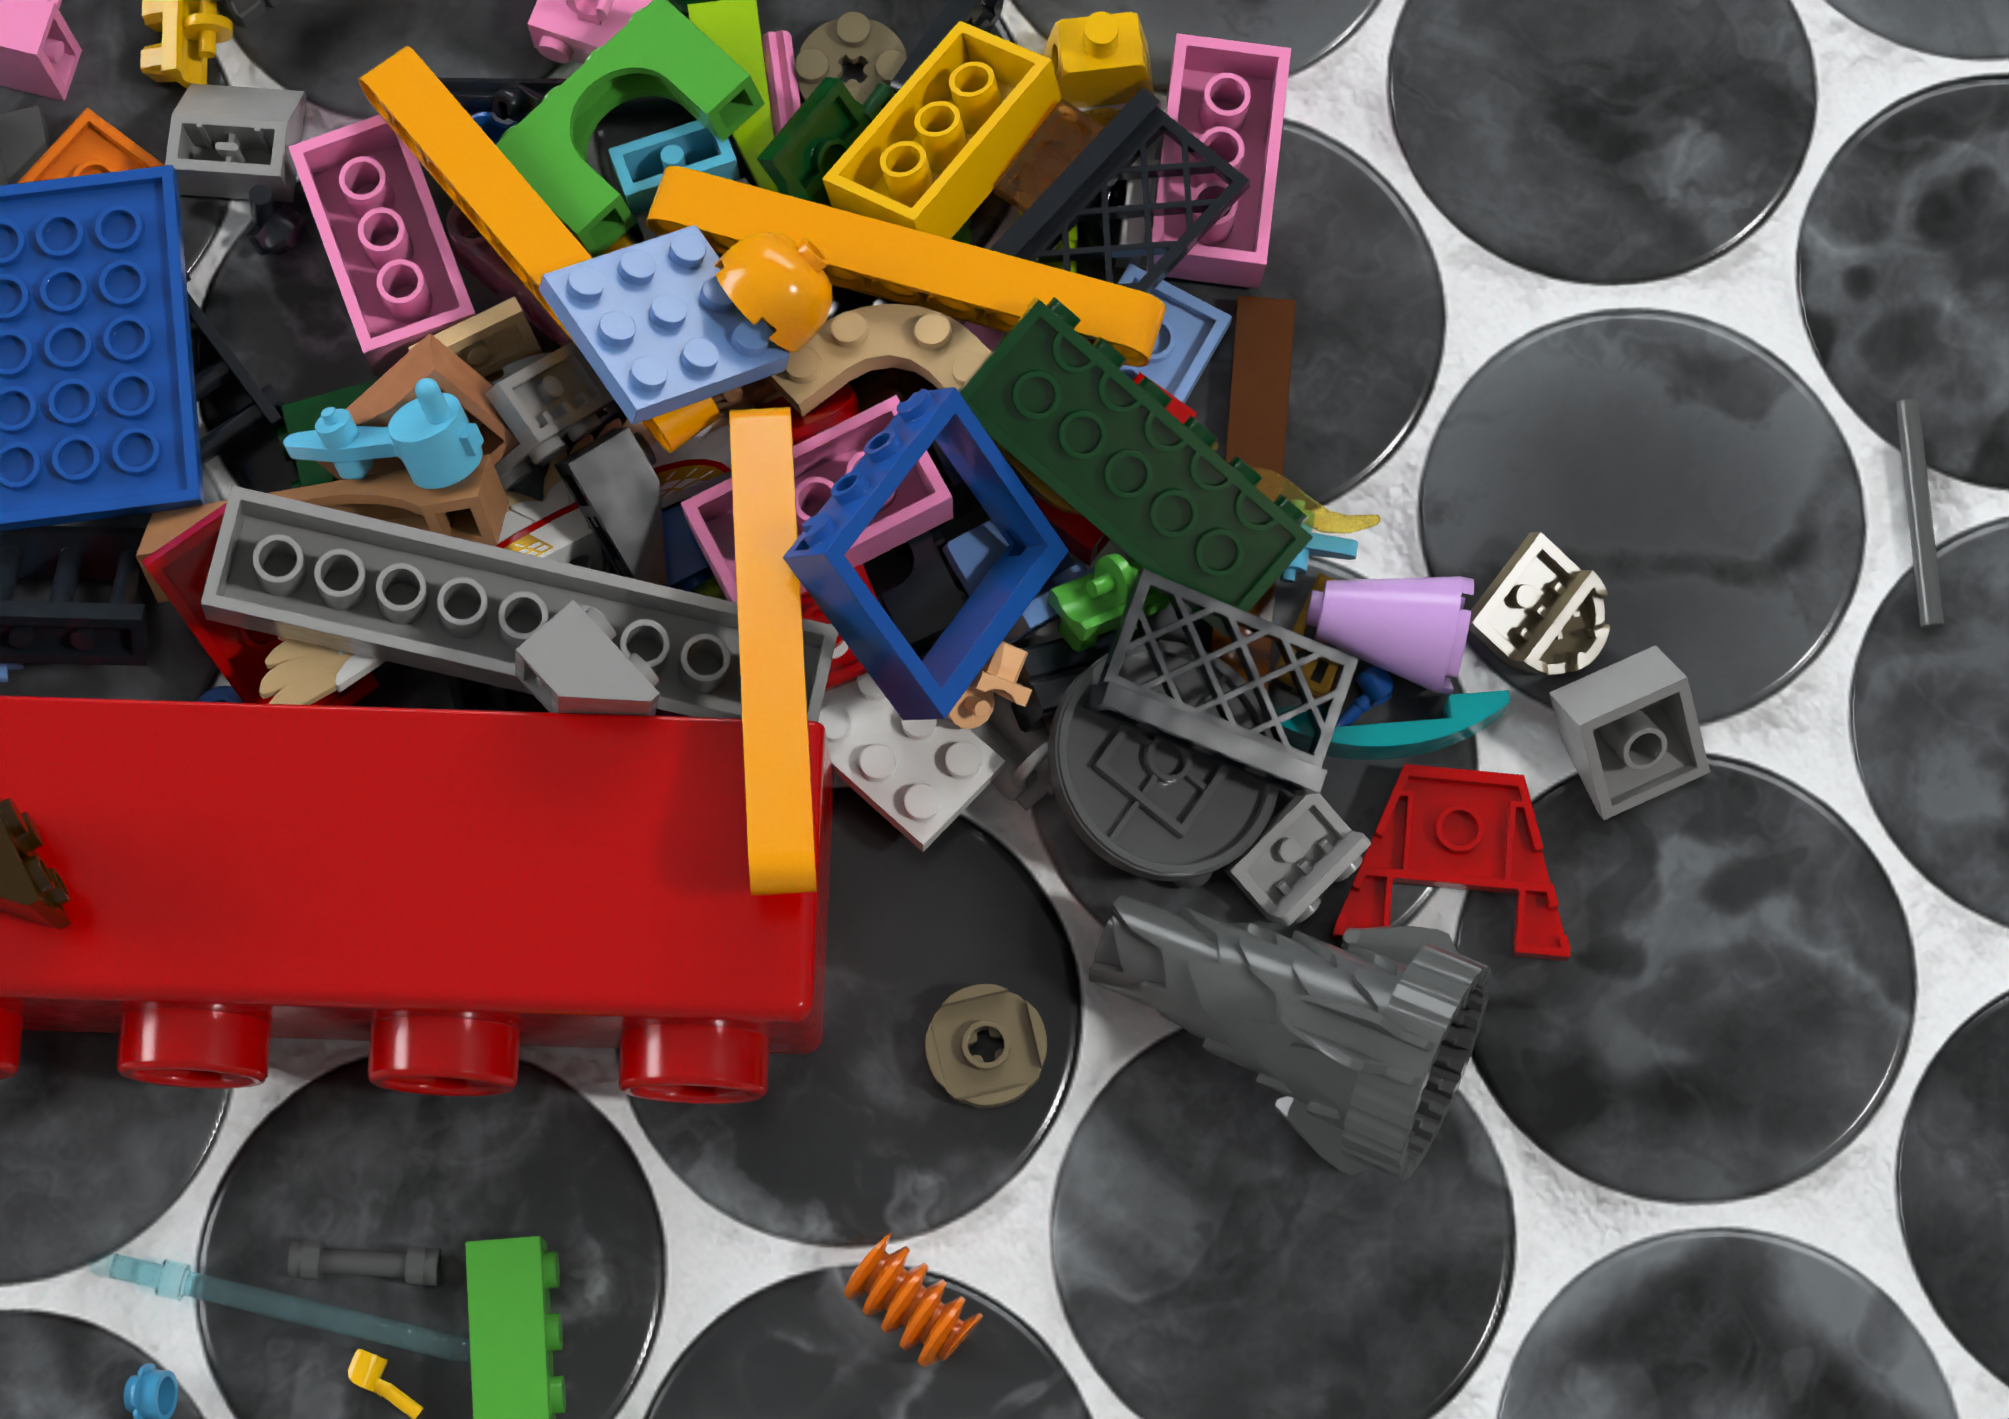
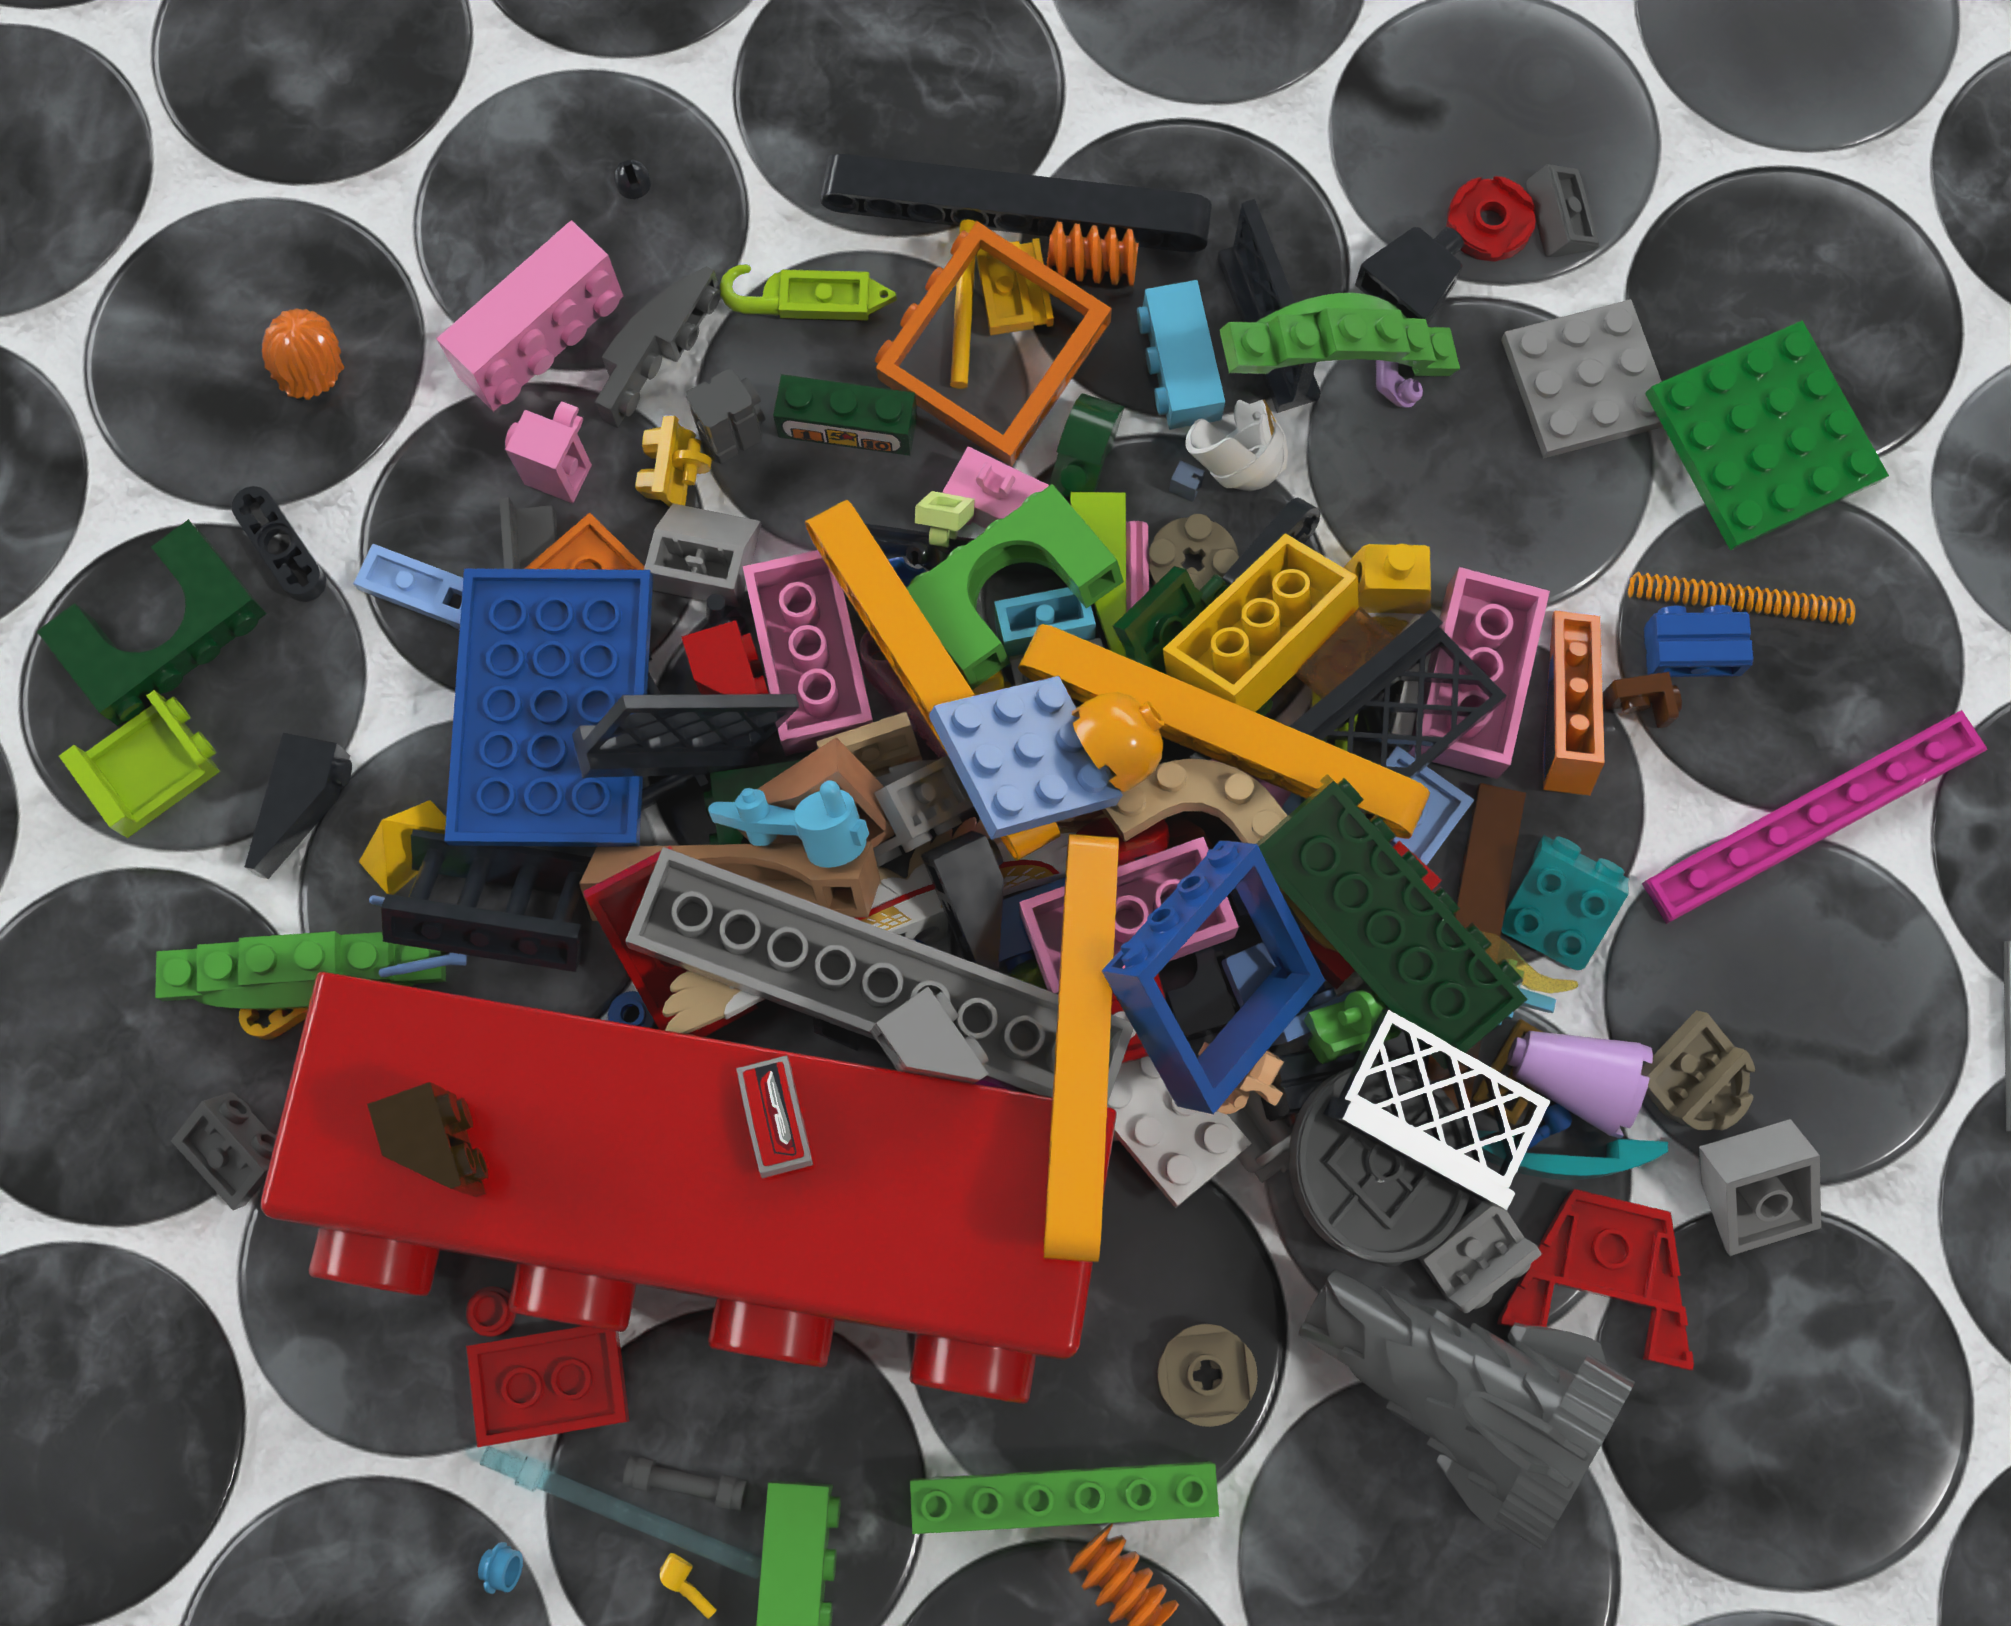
camera: 10 degrees right, 0 degrees up
none -> red plate [466,1286,516,1337]
none -> red plate [466,1326,630,1447]
none -> black fence [572,694,799,778]
none -> red slope [681,620,770,695]
none -> slope [736,1055,813,1178]
none -> bright green brick [910,1461,1219,1534]
none -> yellowish green tile [915,491,975,547]
none -> teal bracket [1501,835,1629,970]
none -> orange slope [1543,611,1605,796]
none -> reddish brown bracket [1602,672,1682,728]
none -> light orange piece [1628,572,1855,626]
none -> dark pink tile [1642,710,1988,924]
none -> blue brick [1644,605,1753,677]

